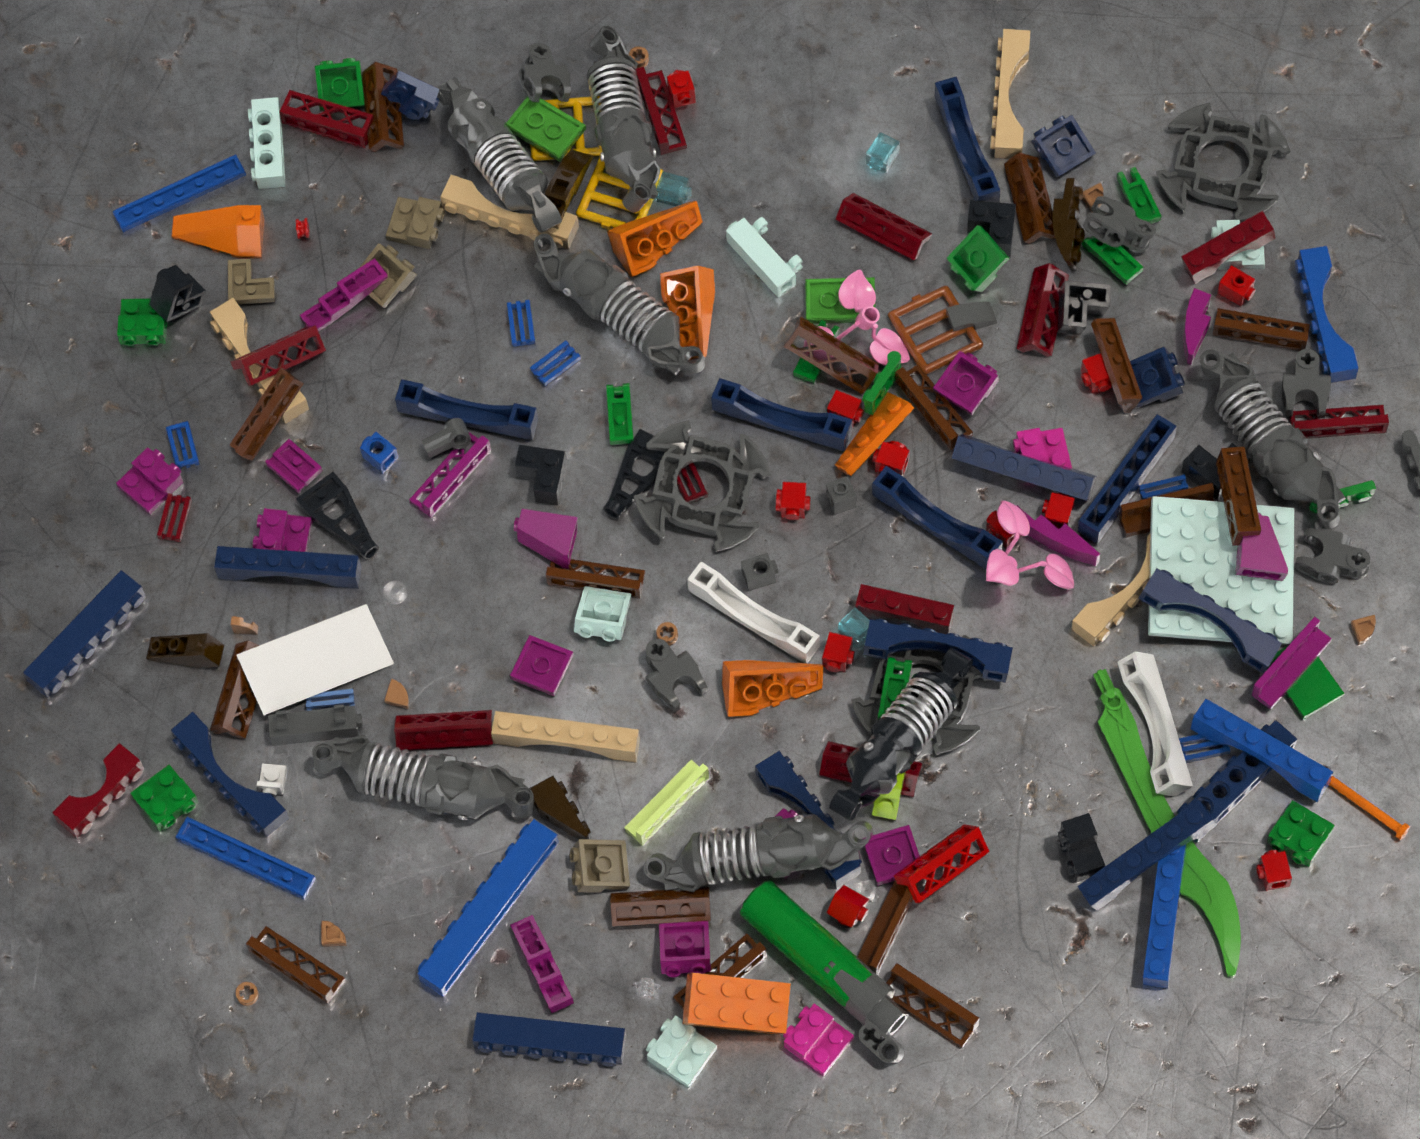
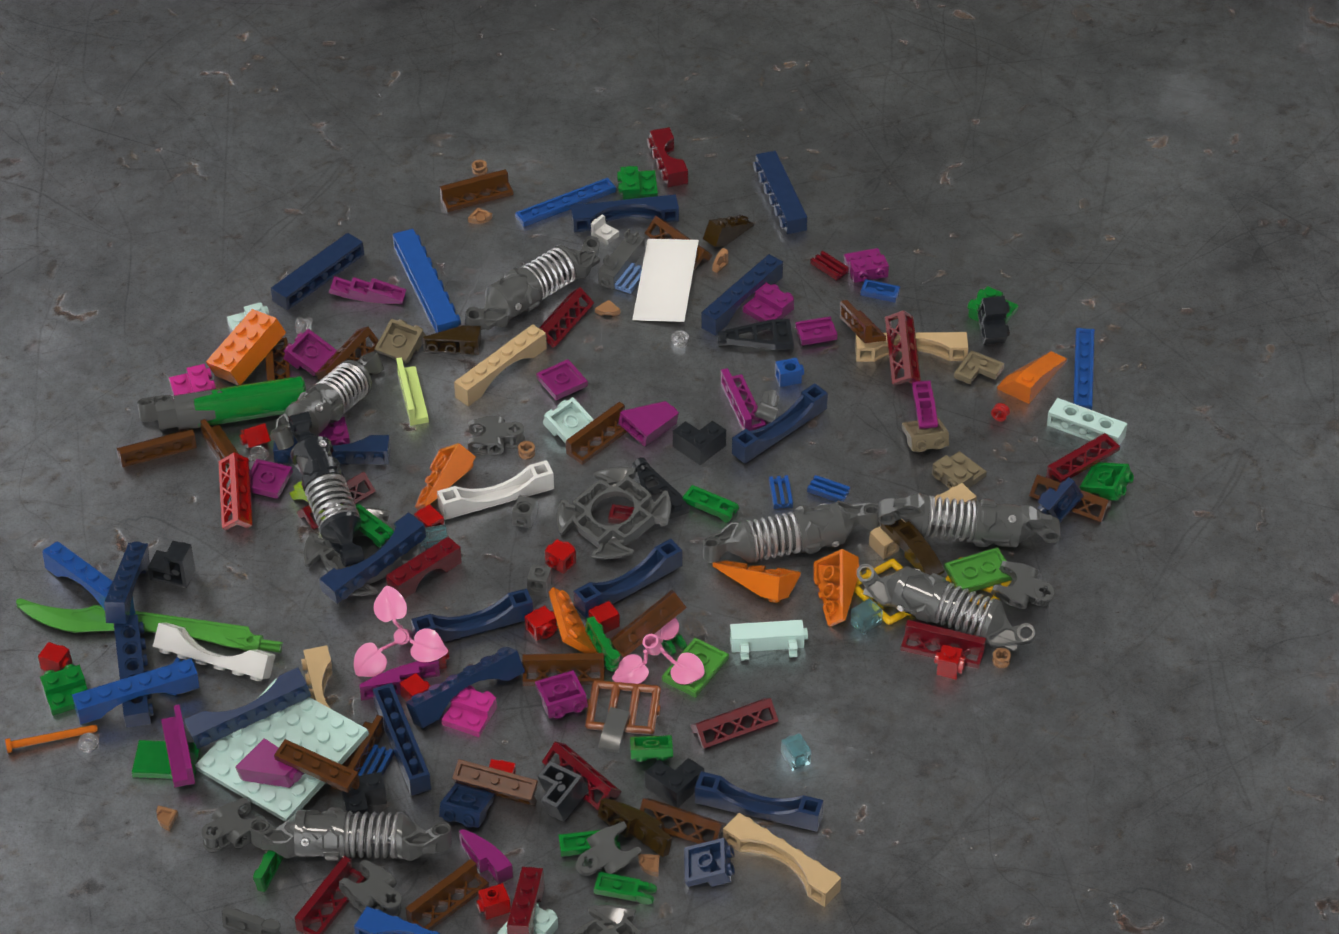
camera: 120 degrees right, 20 degrees down
none -> clear plate [78,733,99,753]

